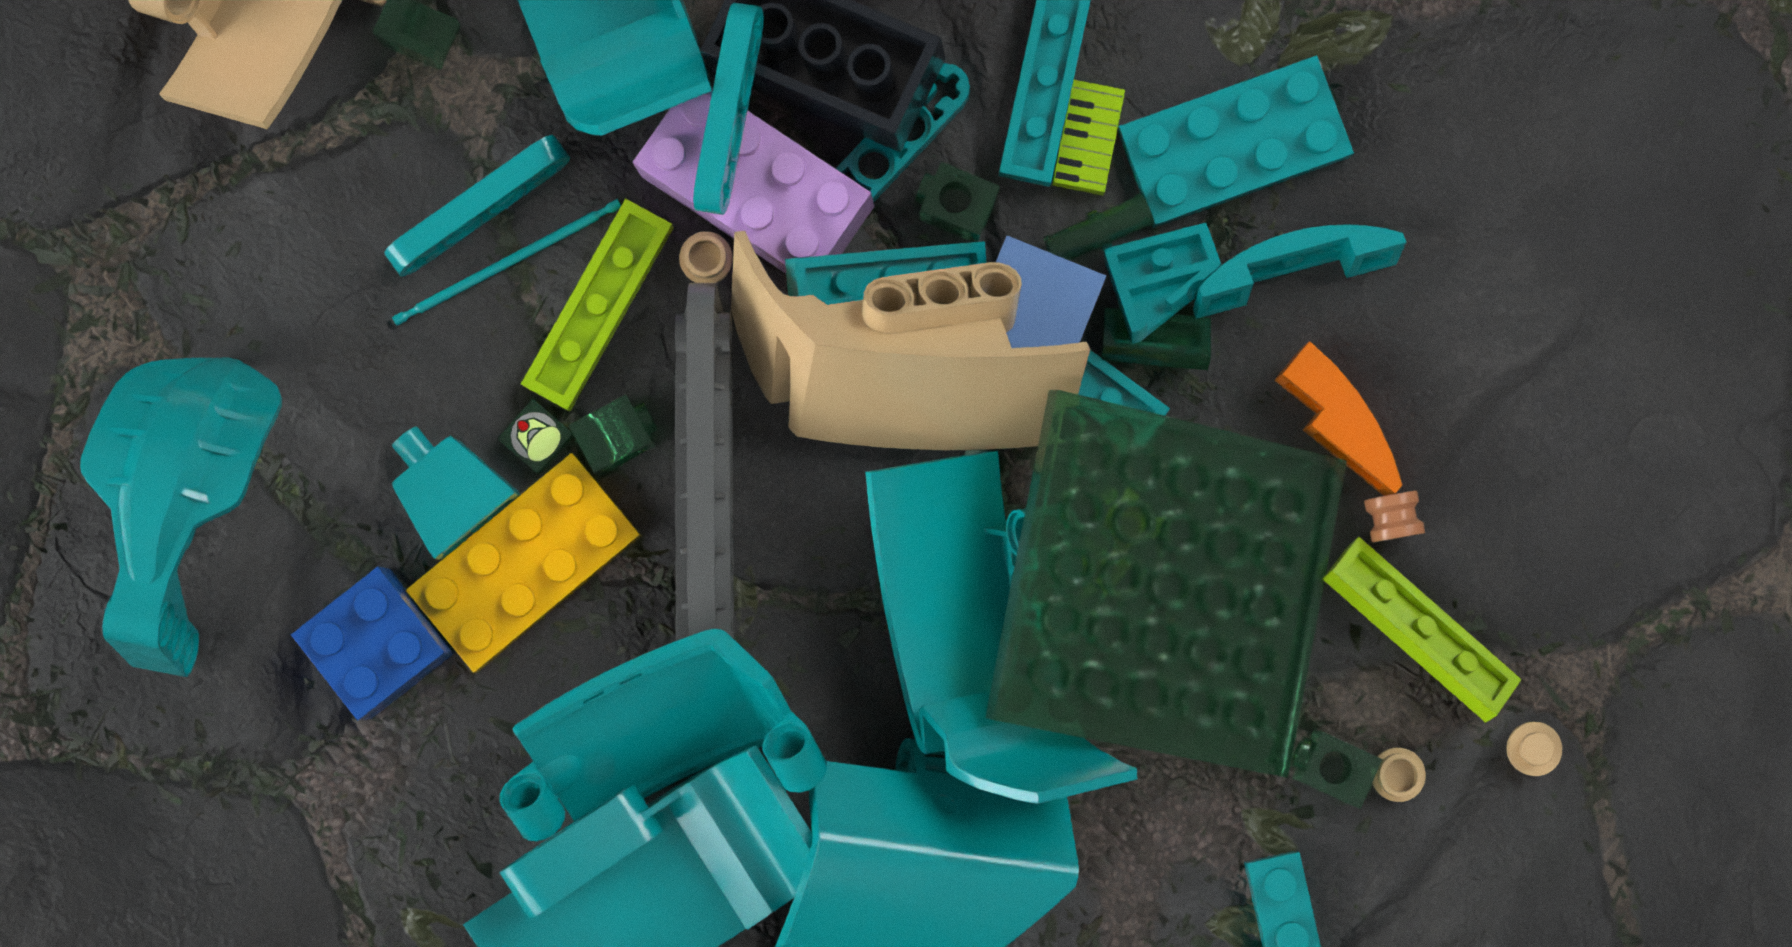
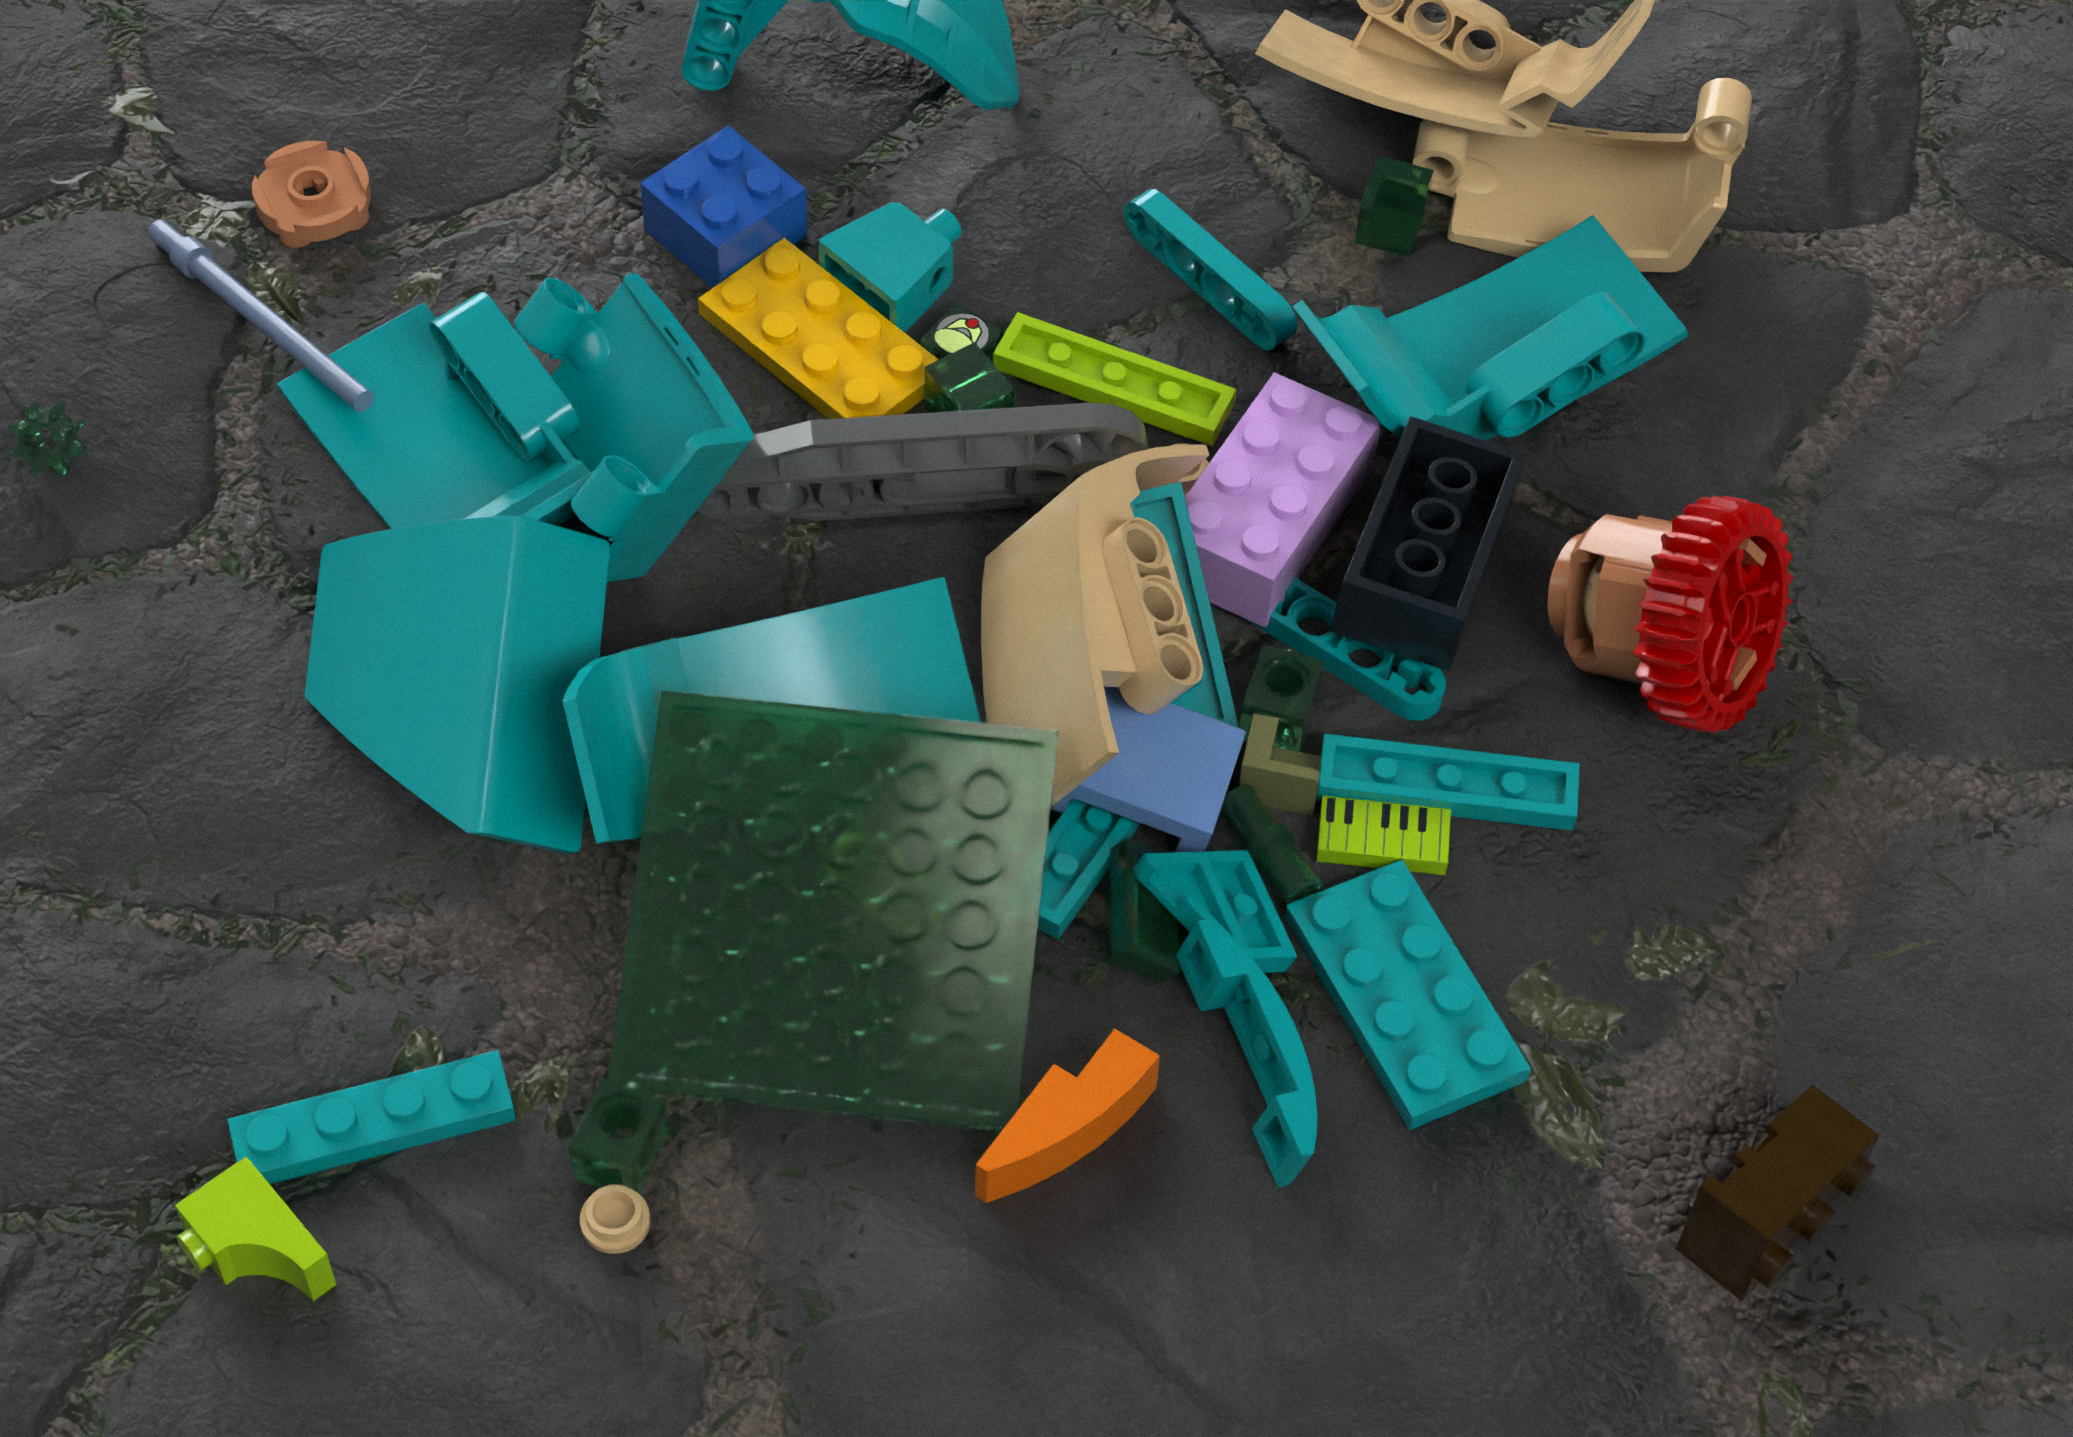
camera: 85 degrees right, 30 degrees down
teal piece [392,199,621,326] -> none
teal beam [693,2,764,215] -> none
lime plate [1323,537,1522,723] -> none
nougat wheel [1364,491,1425,543] -> none
tan plate [1507,722,1562,776] -> none
none -> olive panel [1237,713,1321,816]

